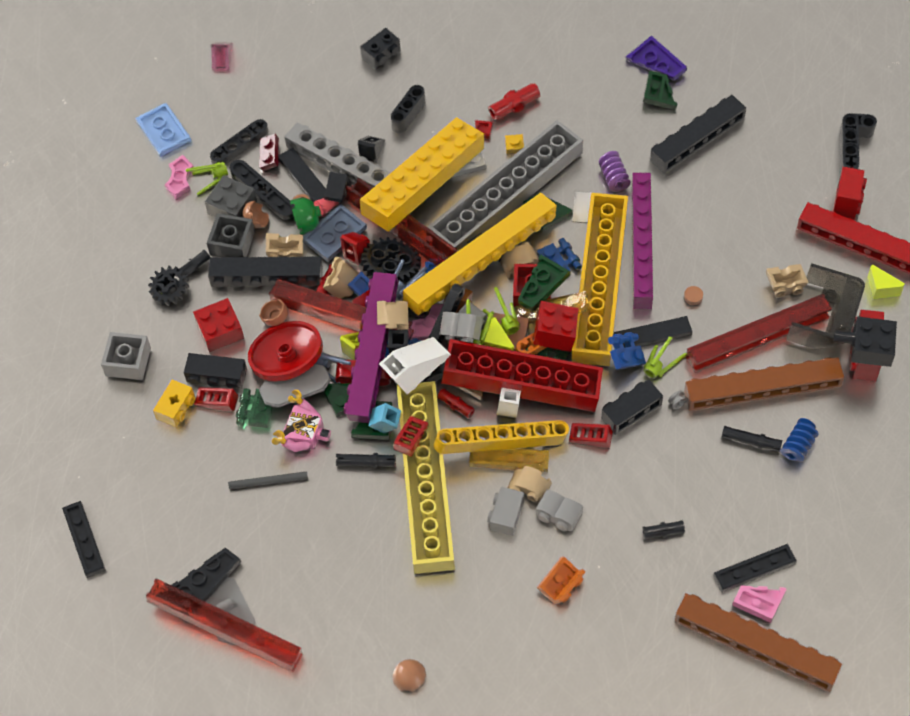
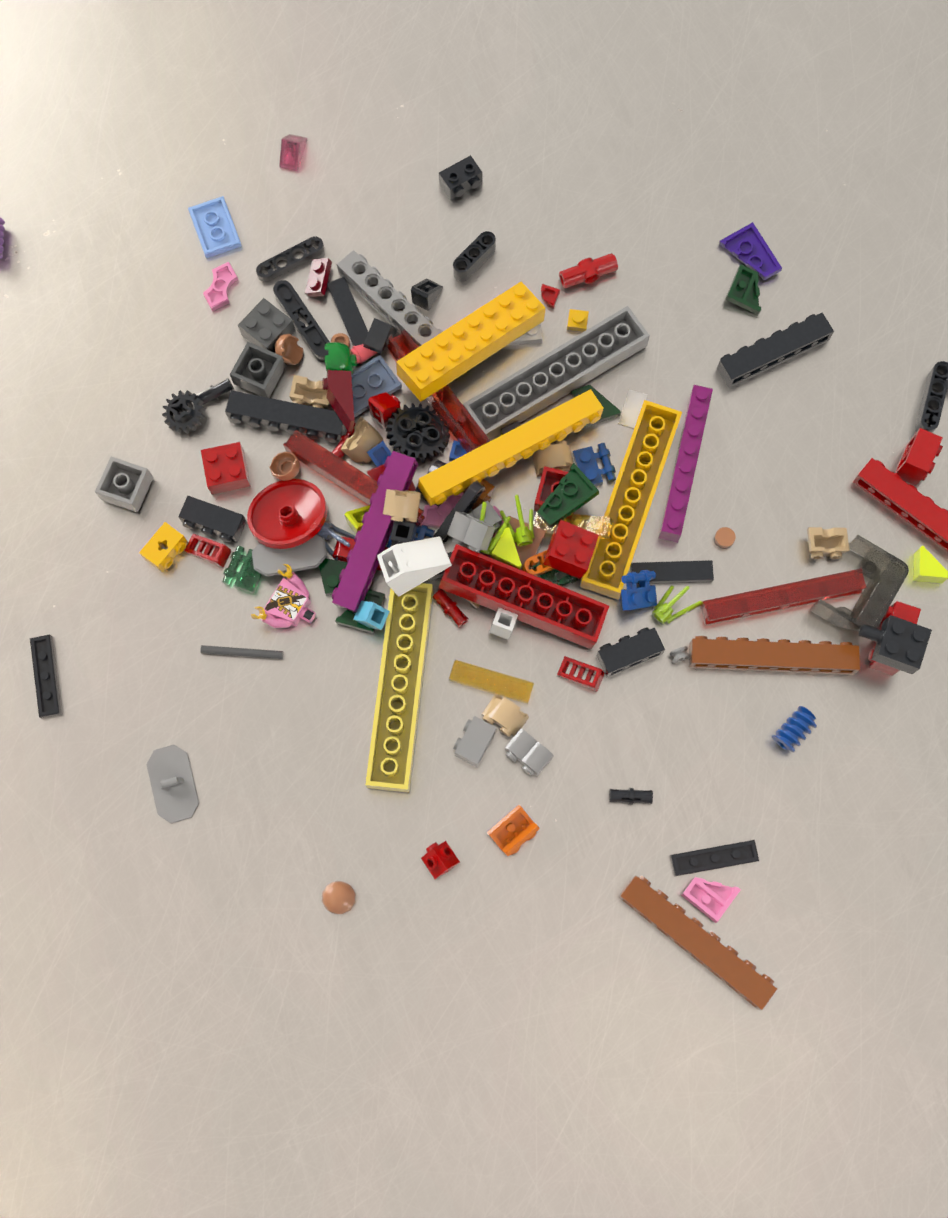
camera: 10 degrees right, 15 degrees up
clear red tile [146,578,303,672] -> none
black wing [156,547,241,622] -> none
lime plant [185,162,228,196] -> none
black pin [336,453,396,468] -> none
red slope [393,416,429,457] -> none
sand blue plant [394,259,427,300] -> none
yellow beam [434,420,569,454] -> none
medium lavender piece [598,151,631,192] -> none
black pin [721,426,783,453] -> none
none -> dark red slope [322,370,355,432]
none -> red brick [421,841,460,879]

